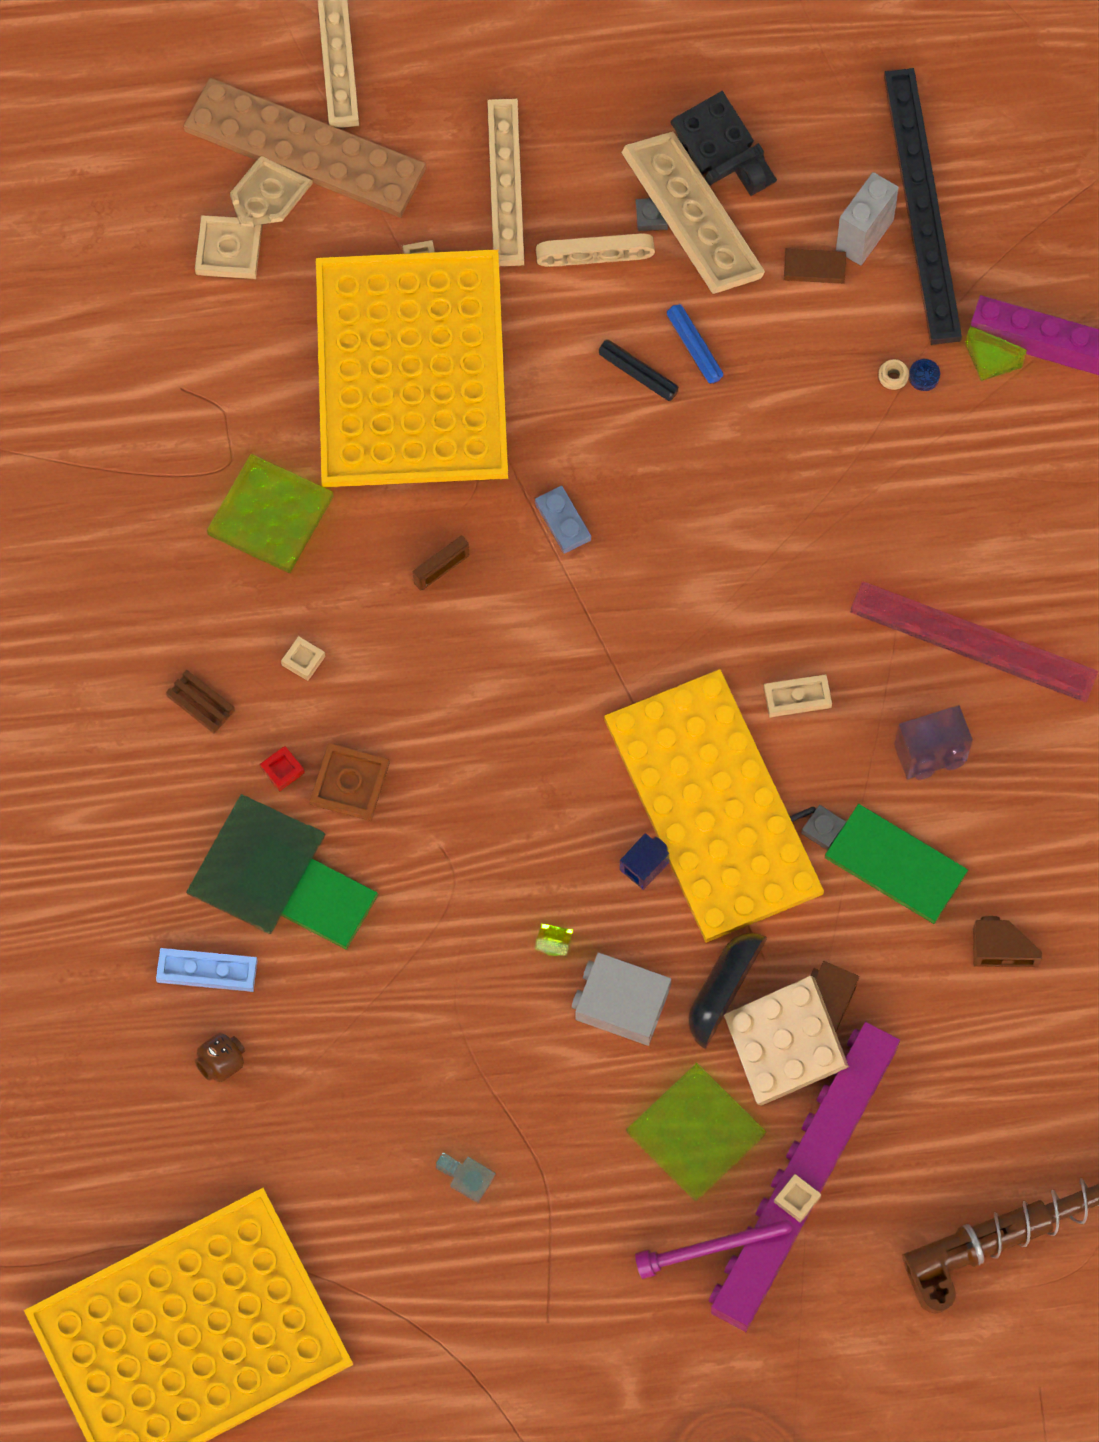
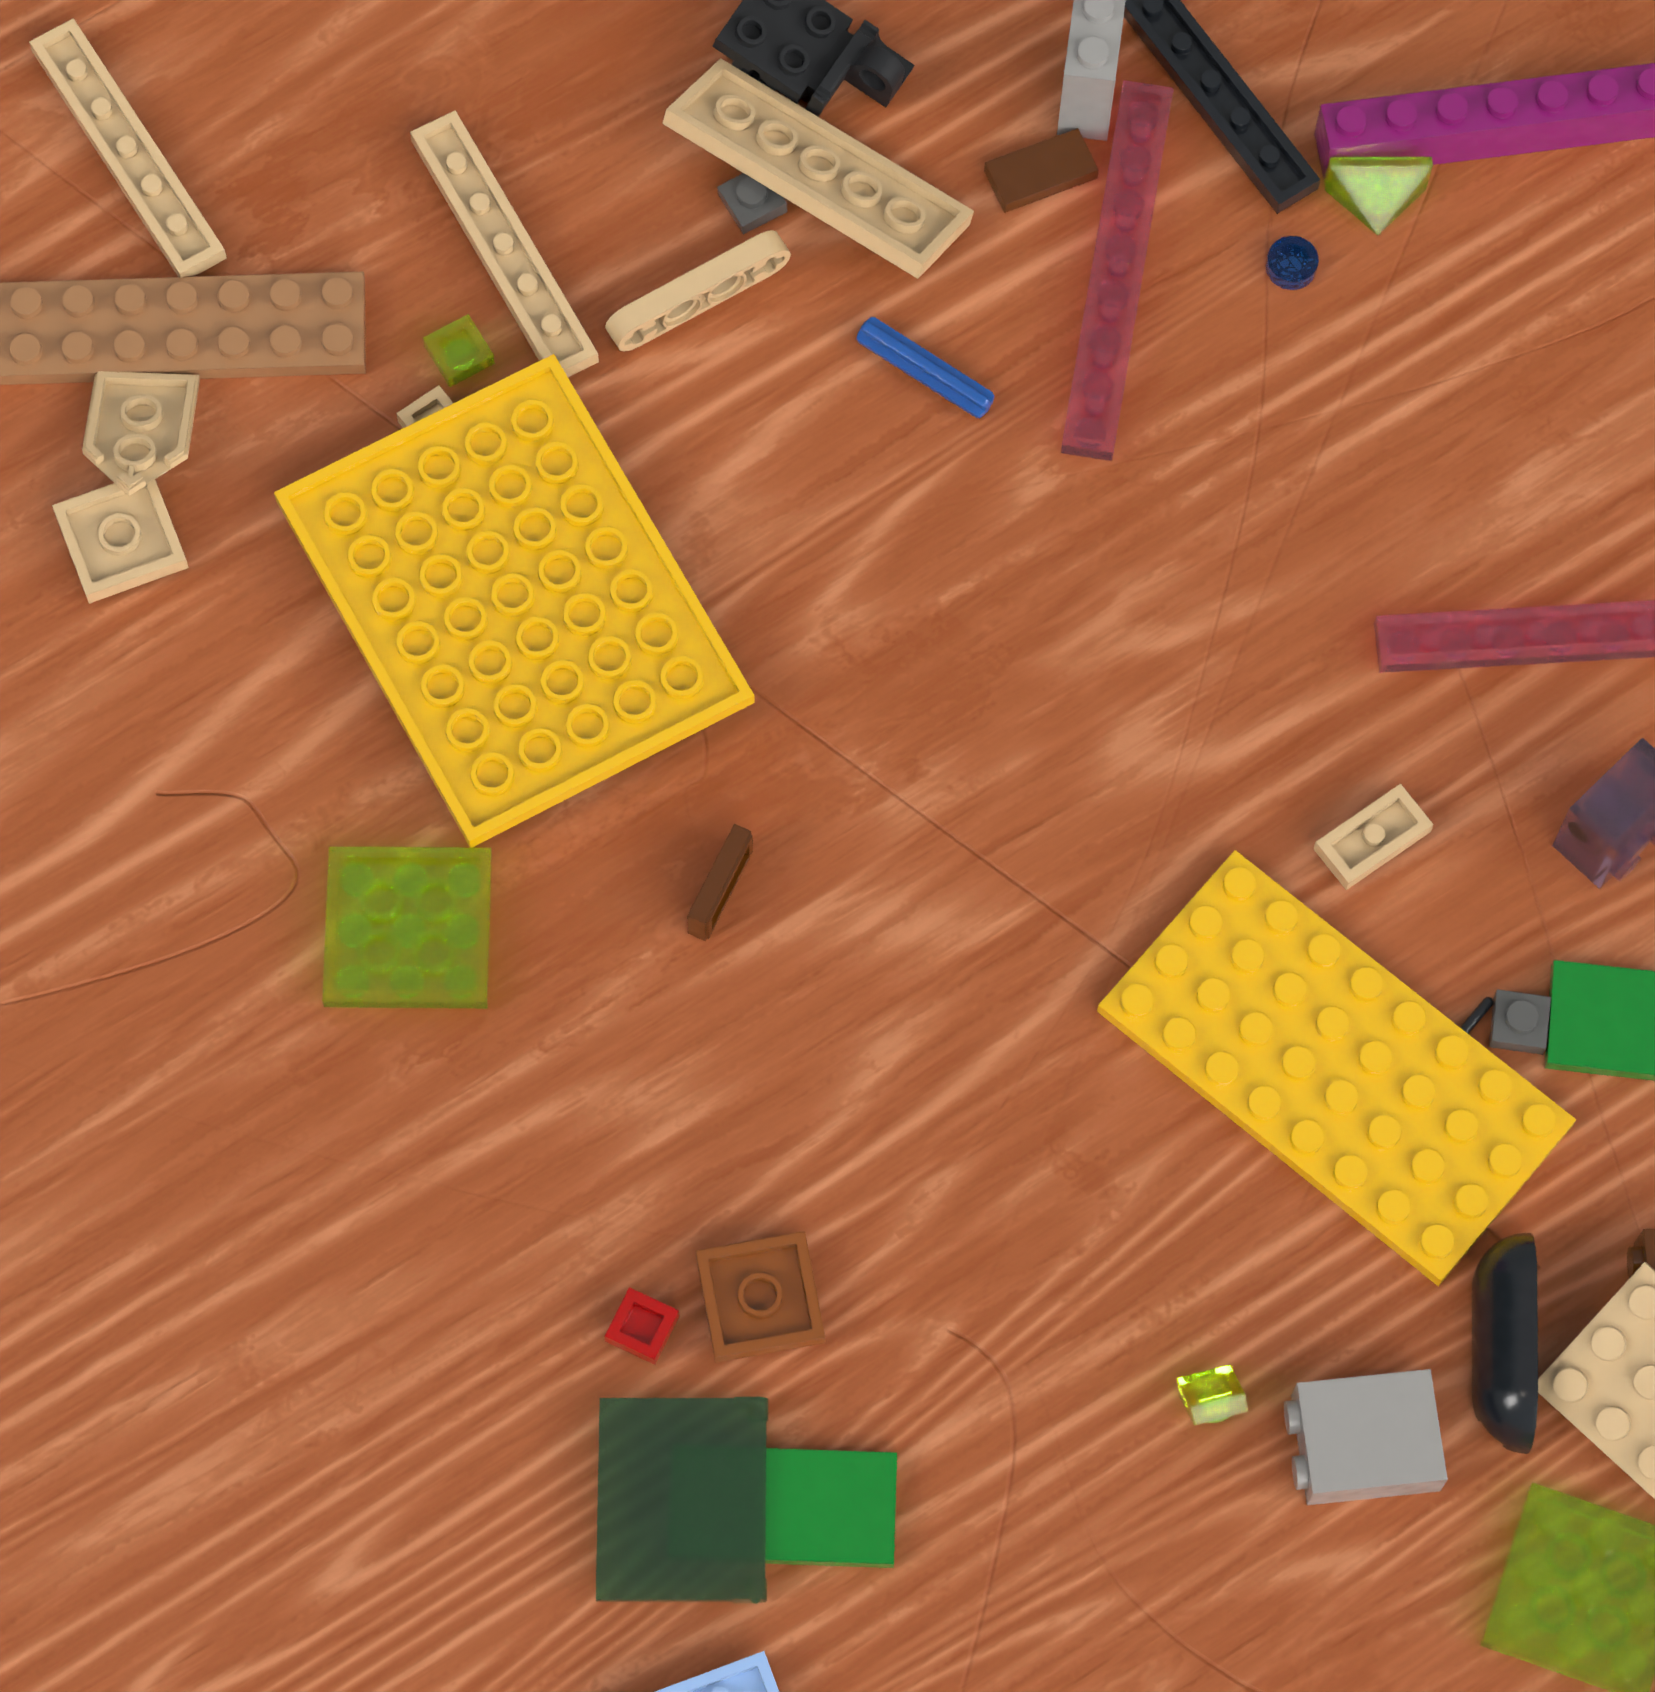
camera: 30 degrees left, 0 degrees up
reddish brown tile [166,670,235,733] -> none
tan plate [281,636,325,681] -> none
sand blue plate [535,486,591,554] -> none
black axle [599,340,679,401] -> none
clear blue brick [620,833,669,890] -> none
tan plate [878,359,909,390] -> none
none -> clear neon green plate [423,314,495,387]
none -> clear pink plate [1061,80,1174,461]

